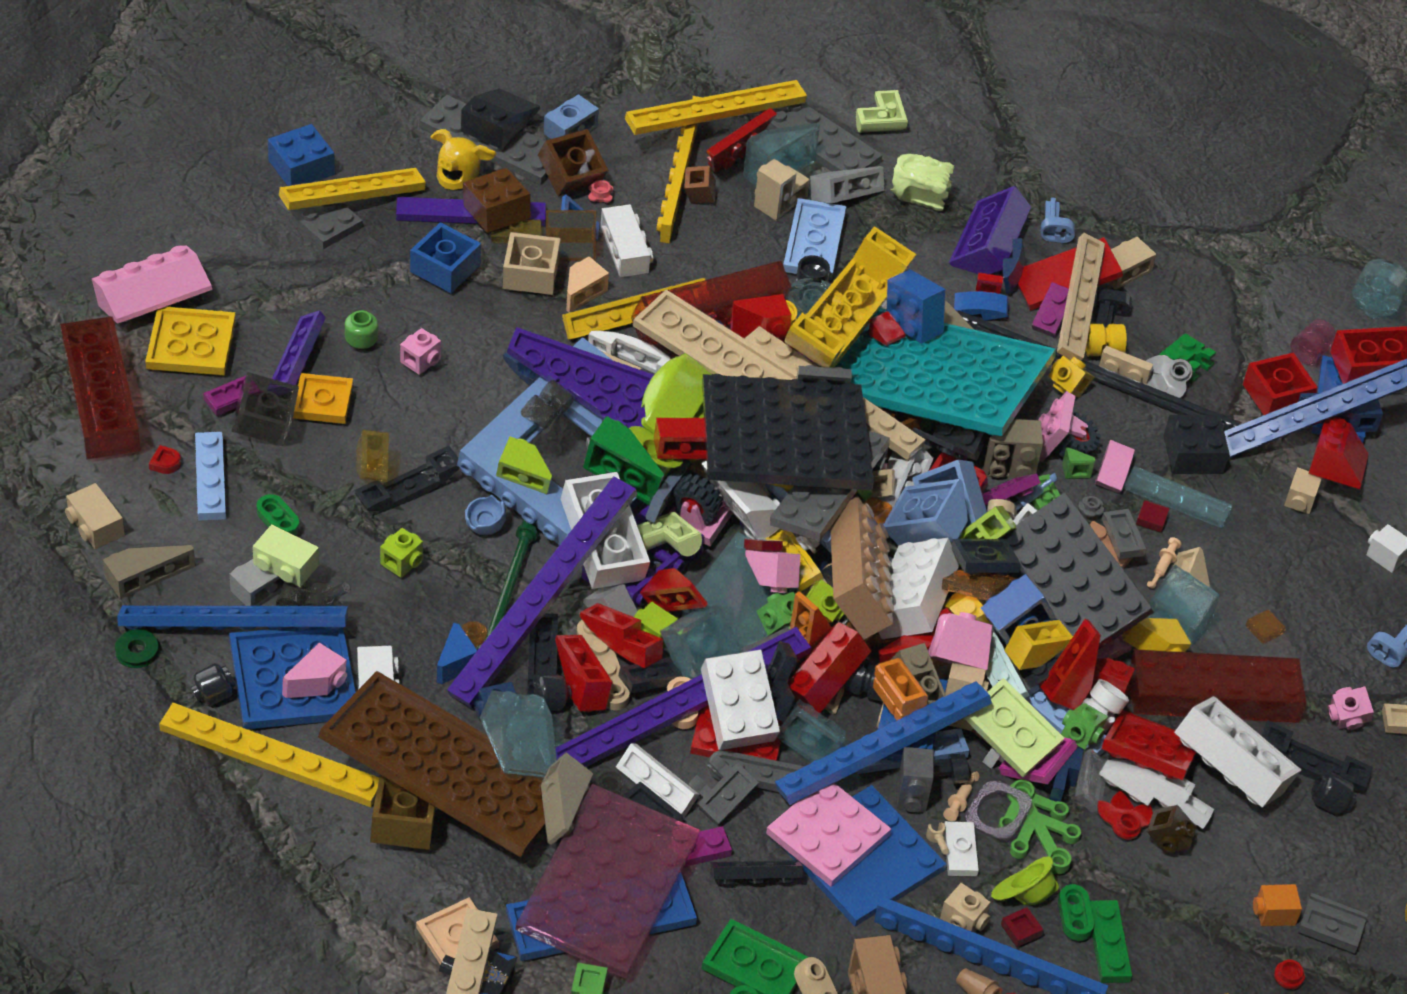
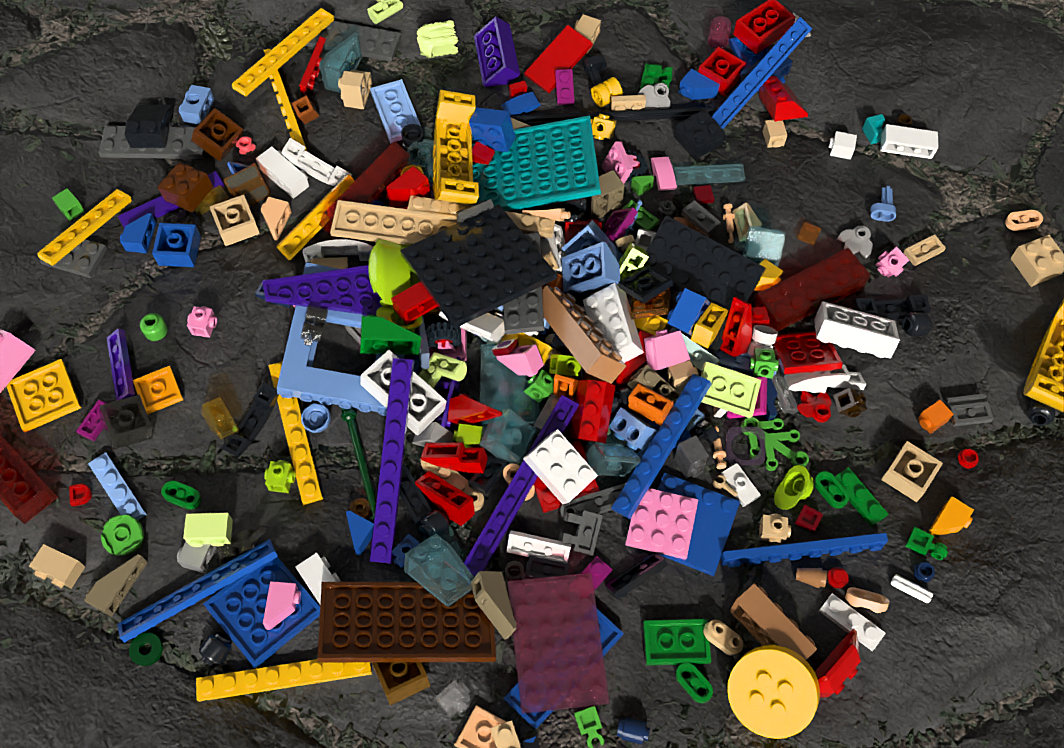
camera: 25 degrees left, 15 degrees up
blue brick [268,124,335,186] -> none
yellow piece [430,129,497,190] -> none
lime slope [496,436,552,494] -> none
black plate [766,641,797,721] -> none
light grey slope [810,166,884,203] -> none
dark blue slope [1003,238,1025,294] -> none
medium blue piece [1041,198,1075,243] -> none
tan plate [1057,233,1105,360] -> none
none -> bright green brick [52,188,85,221]
none -> bright green tile [101,515,144,556]
none -> blue slope [120,213,157,253]
none -> yellow plate [269,361,323,505]
none -> white slope [281,138,352,187]
none -> clear brick [435,680,470,718]
none -> light nougat piece [522,208,571,221]
none -> medium blue brick [609,407,658,451]
none -> blue slope [679,69,720,100]
none -> light grey plate [838,226,873,258]
none -> tan brick [881,441,943,502]

